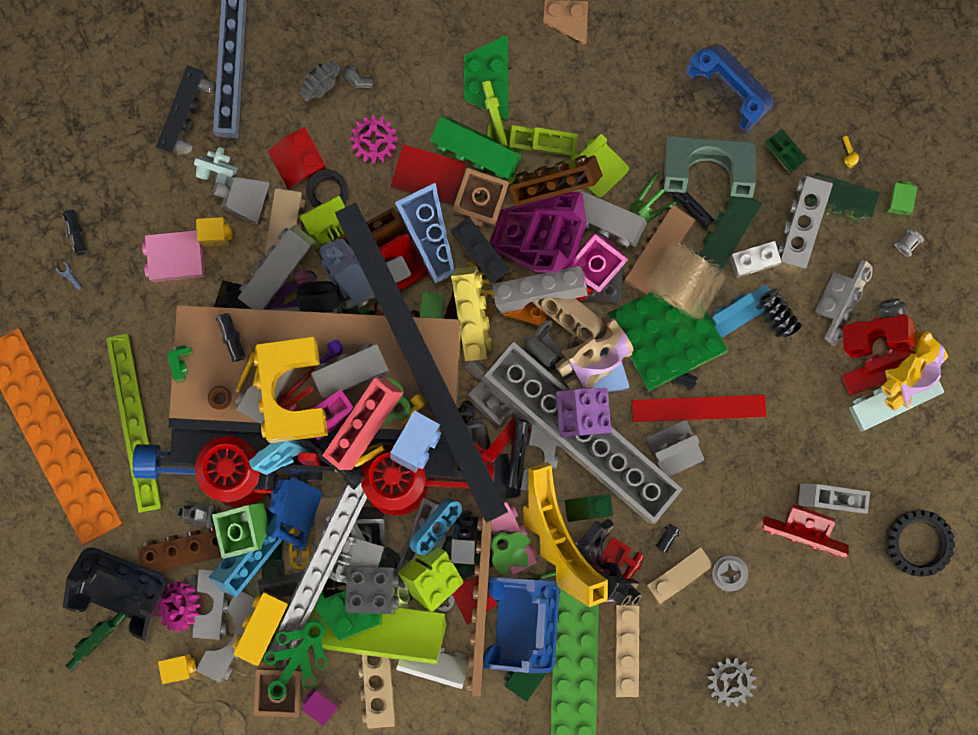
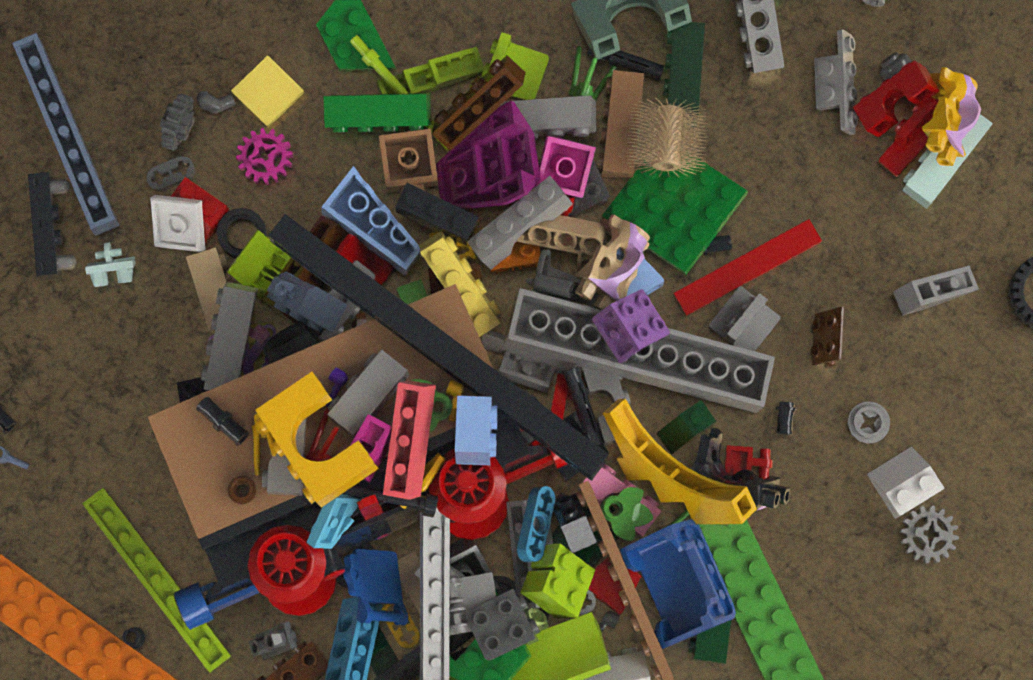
camera: 25 degrees left, 5 degrees down
bright pink brick [142,230,205,282] -> none
green bracket [167,345,193,384] -> none
yellow brick [196,217,233,247] -> none
bright green slope [212,503,269,559] -> none
light grey torso [213,177,269,224] -> none
red tile [391,144,467,206] -> none
tan brick [614,605,639,697] -> none
tan slope [645,547,713,604] -> none
dark azure bracket [711,285,770,338] -> none
white brick [729,241,781,278] -> none
black piece [756,288,802,338] -> none
red bracket [762,504,849,558] -> none
none -> black pin [122,627,146,649]
none -> dark grey beam [146,156,195,192]
none -> white tile [150,195,205,252]
none -> light yellow tile [231,56,305,128]
none -> dark grey hand [599,611,620,633]
none -> reddish brown hinge [811,307,844,366]
none -> white slope [867,447,945,519]

